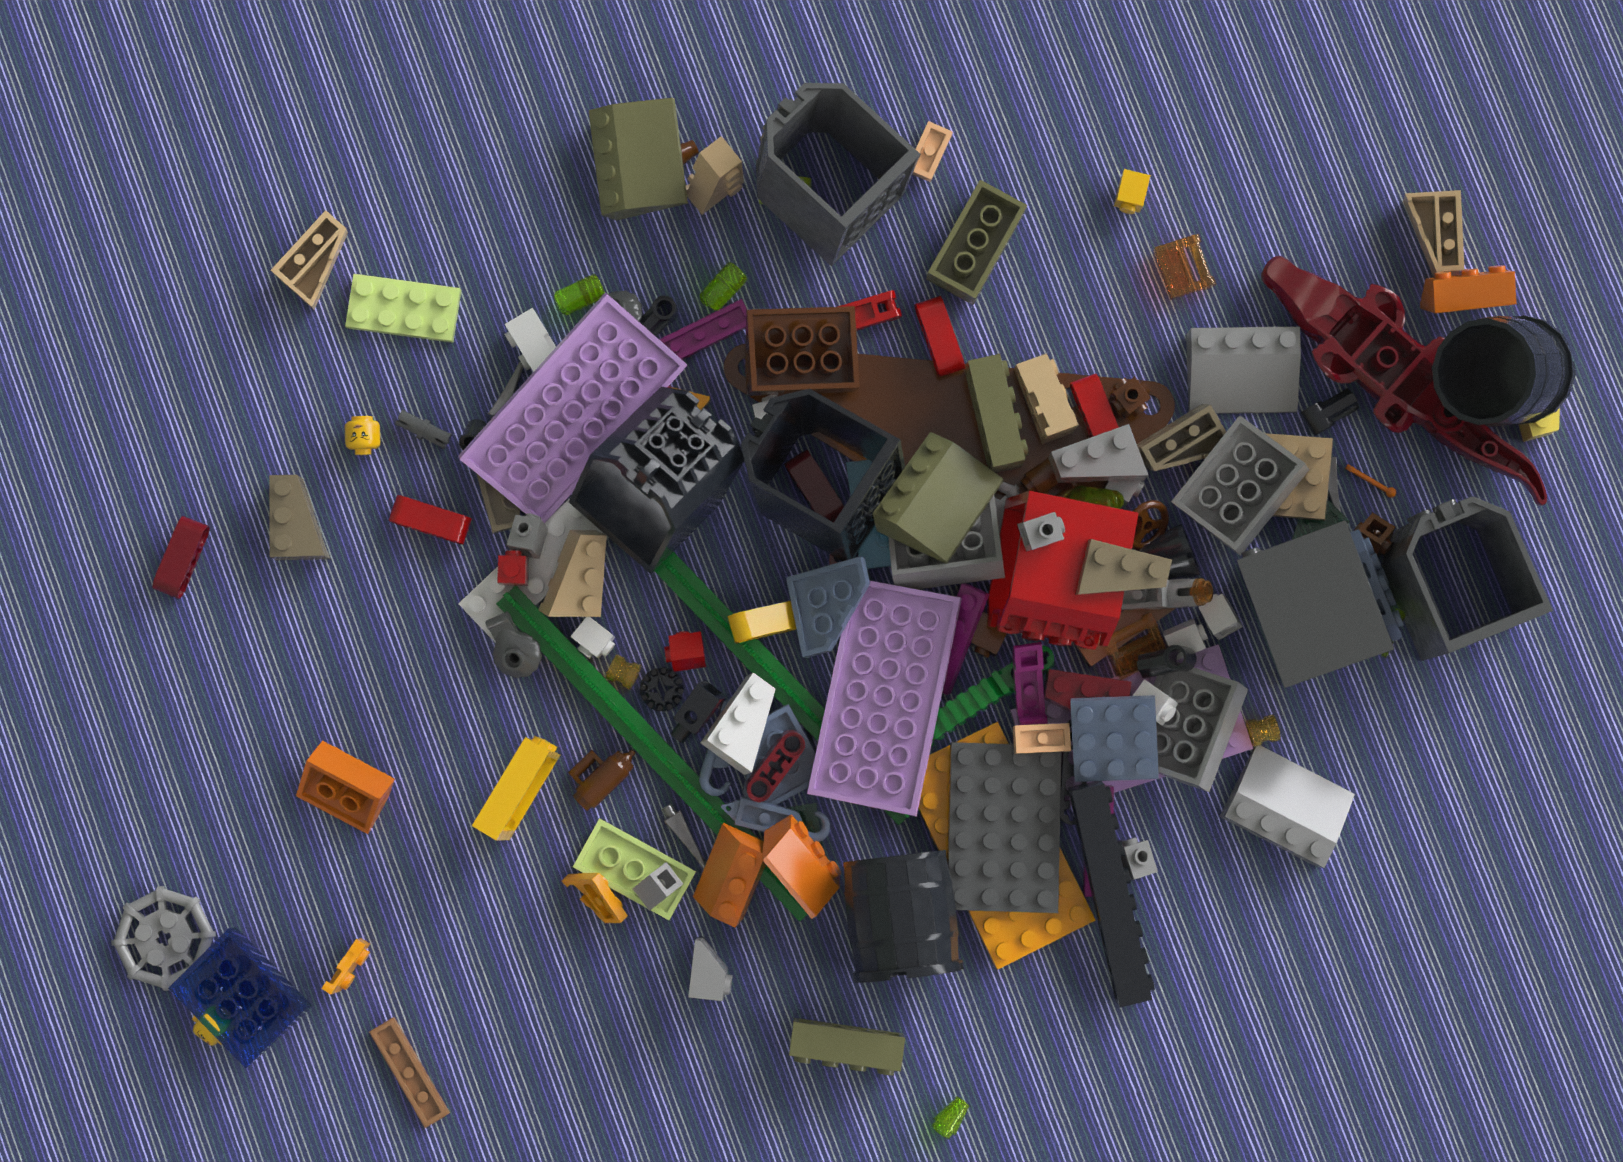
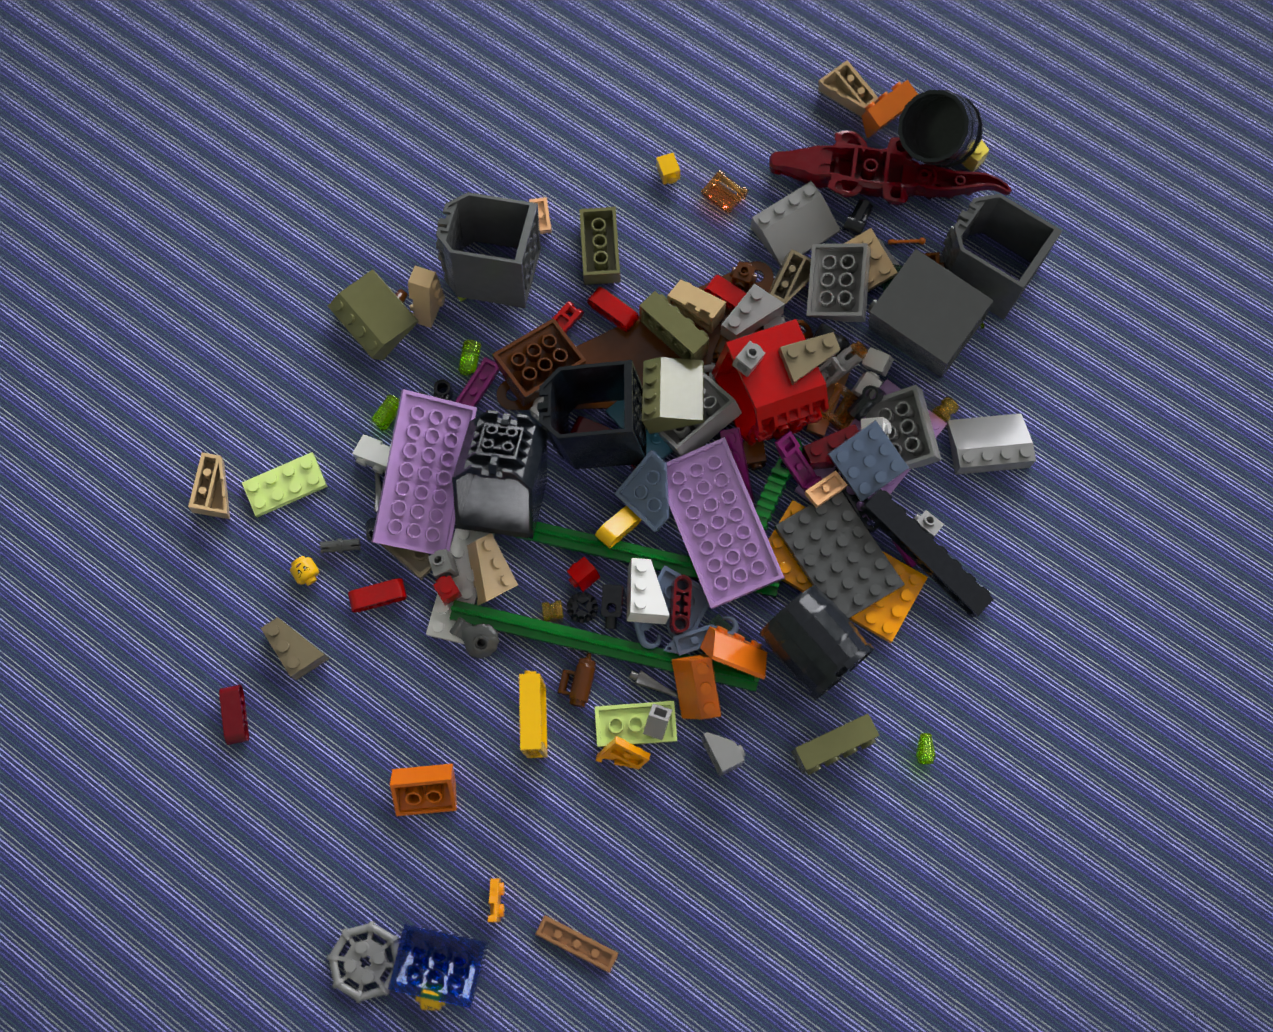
camera: 30 degrees left, 10 degrees down
white brick [571,617,615,659] -> none

